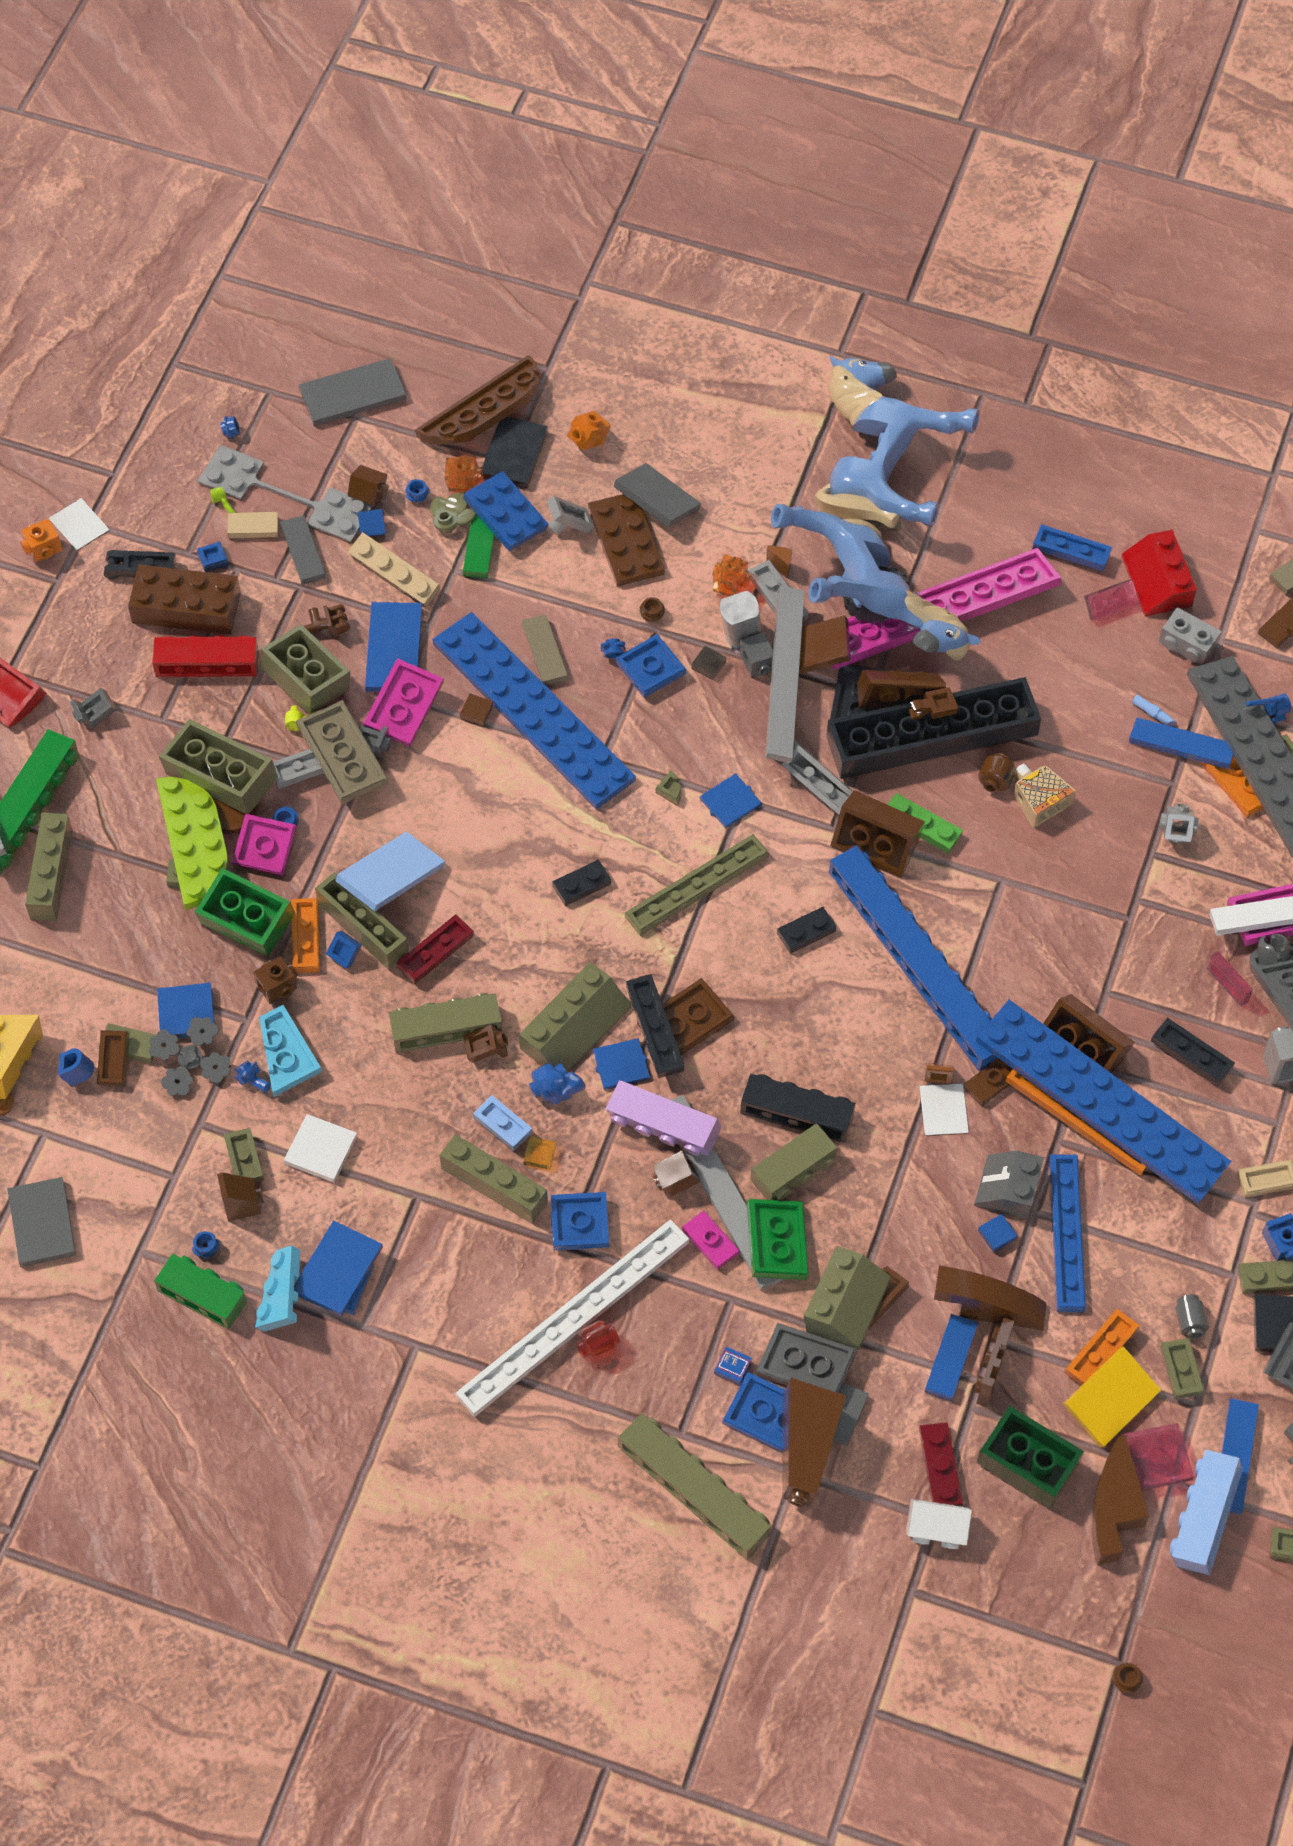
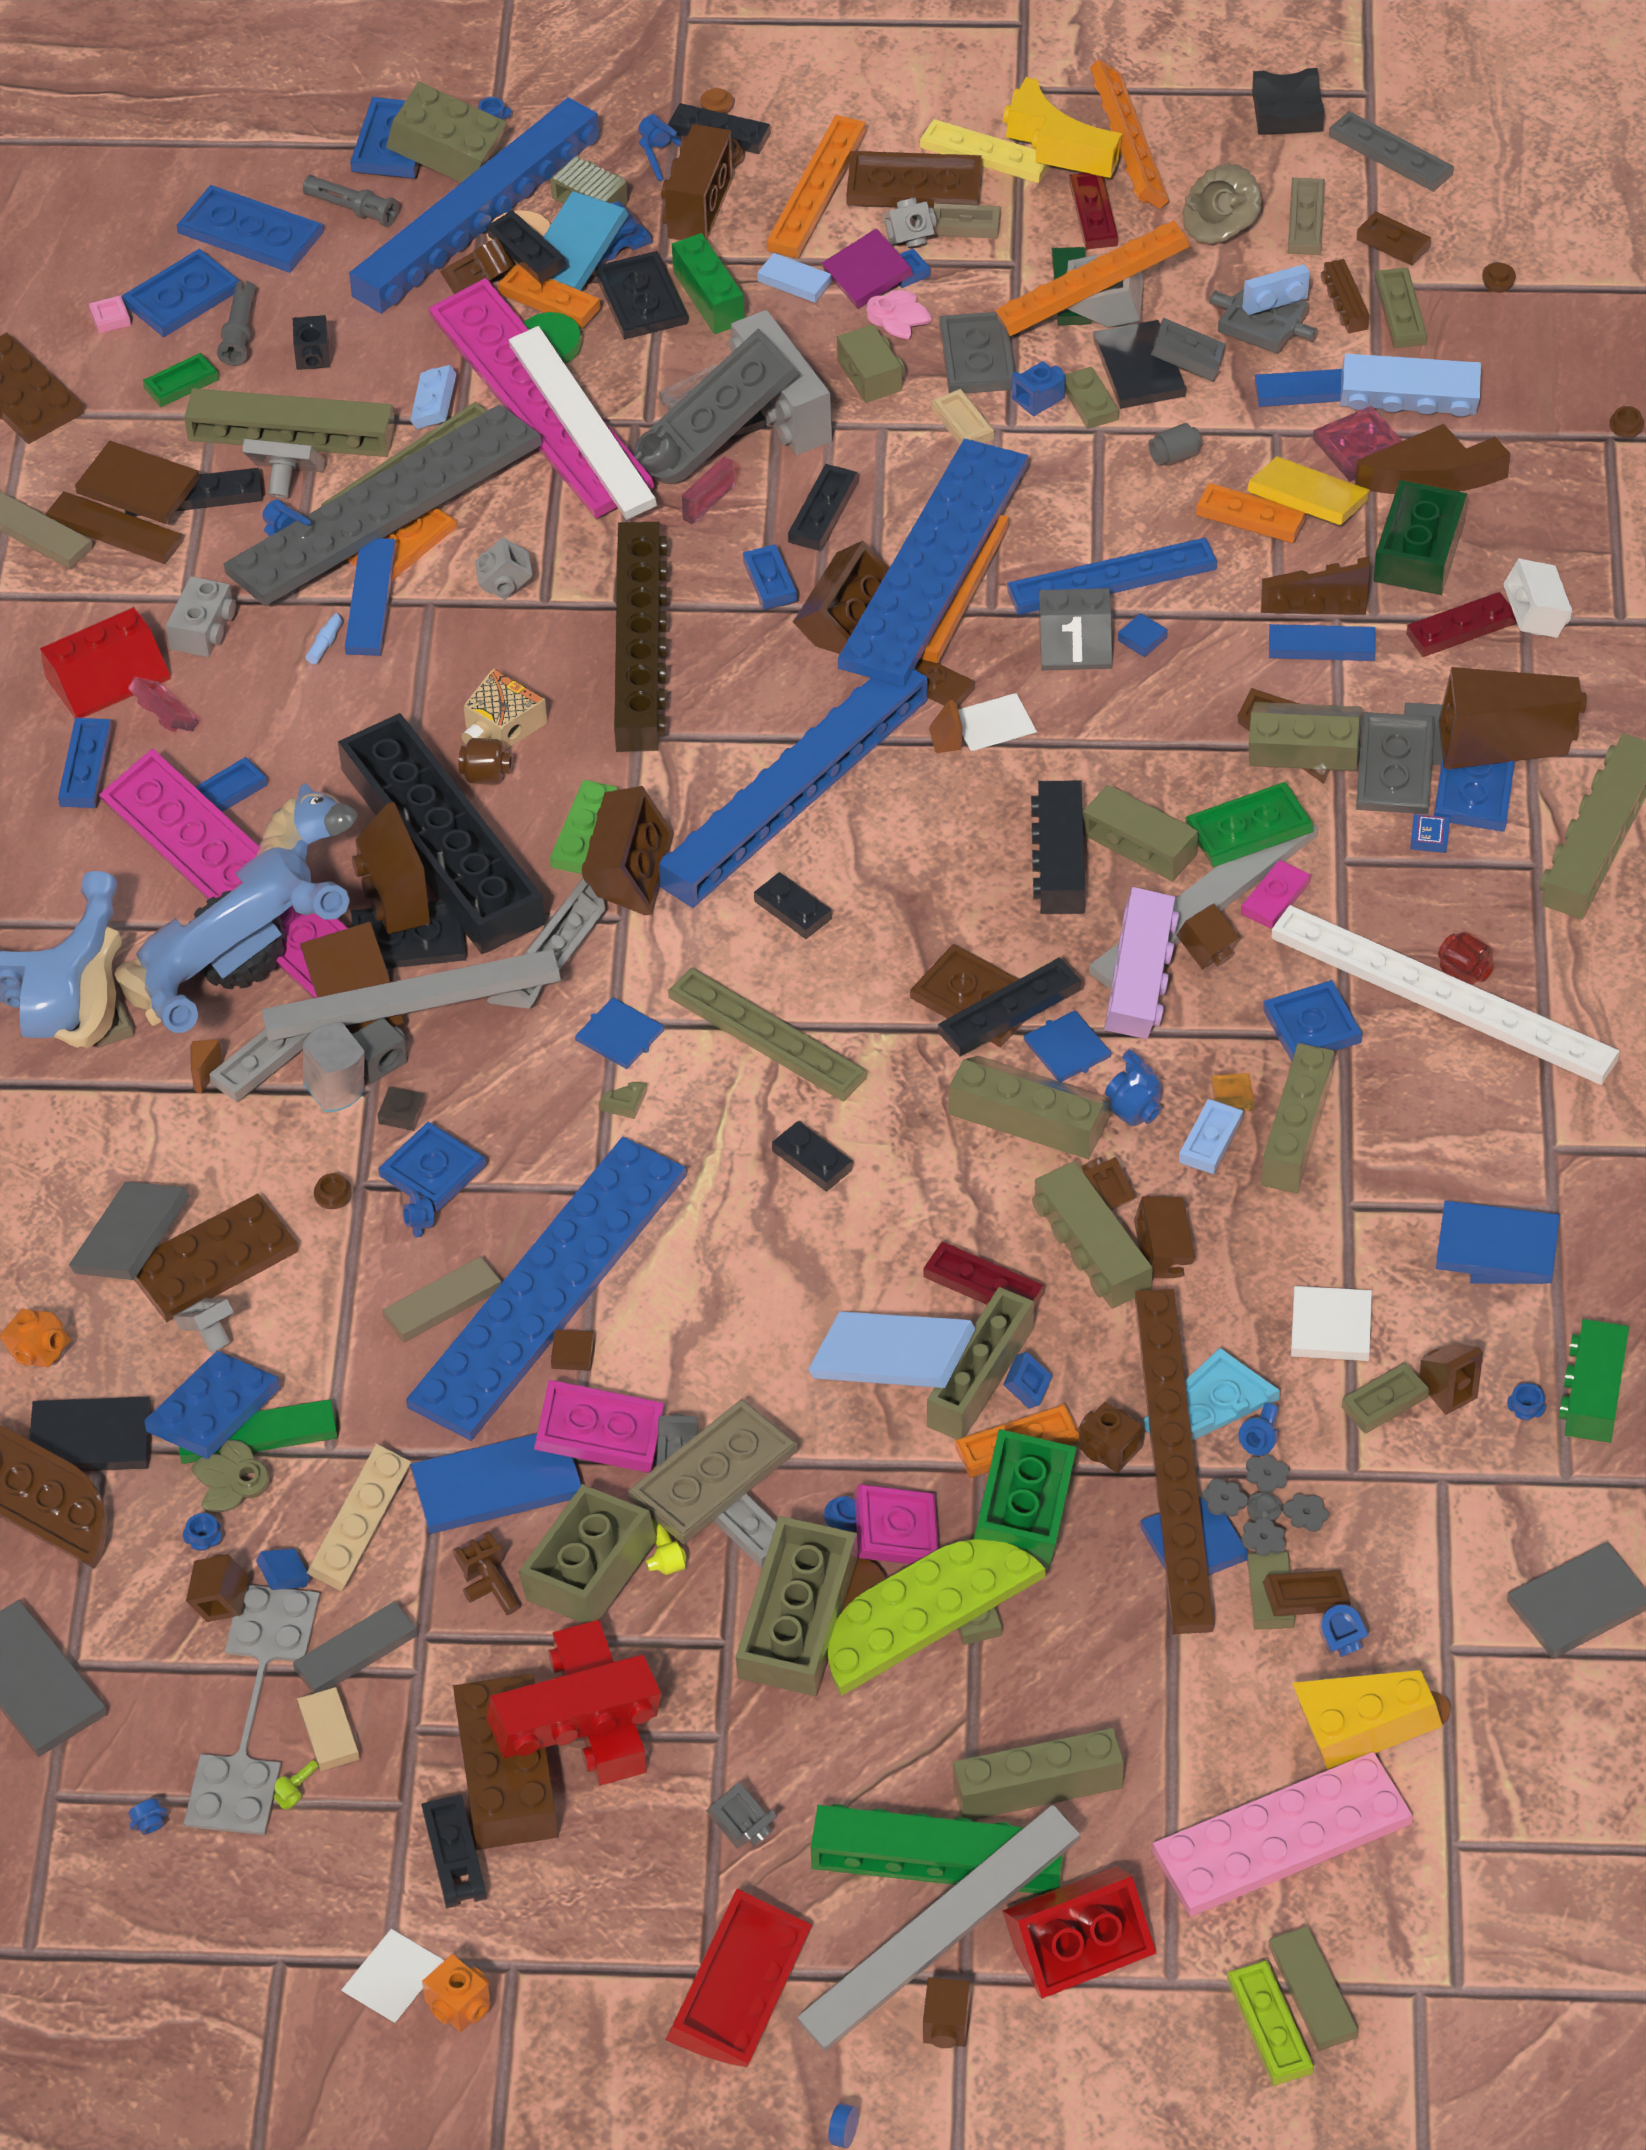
camera: 105 degrees left, 10 degrees down
blue tile [197,542,229,572] -> none
medium azure wing [255,1245,300,1332] -> none
clear orange brick [445,455,483,493] -> none
clear orange brick [712,554,751,597] -> none
reddish brown plate [909,687,958,720] -> none
reddish brown slope [934,1265,1047,1331] -> none
olive plate [1160,1338,1204,1399] -> none
none -> blue tile [195,757,267,812]
none -> red brick [486,1654,662,1758]
none -> dark brown brick [614,521,667,752]
none -> blue plate [743,544,797,610]
none -> reddish brown hinge [1134,1196,1195,1281]
none -> reddish brown plate [1135,1289,1214,1634]

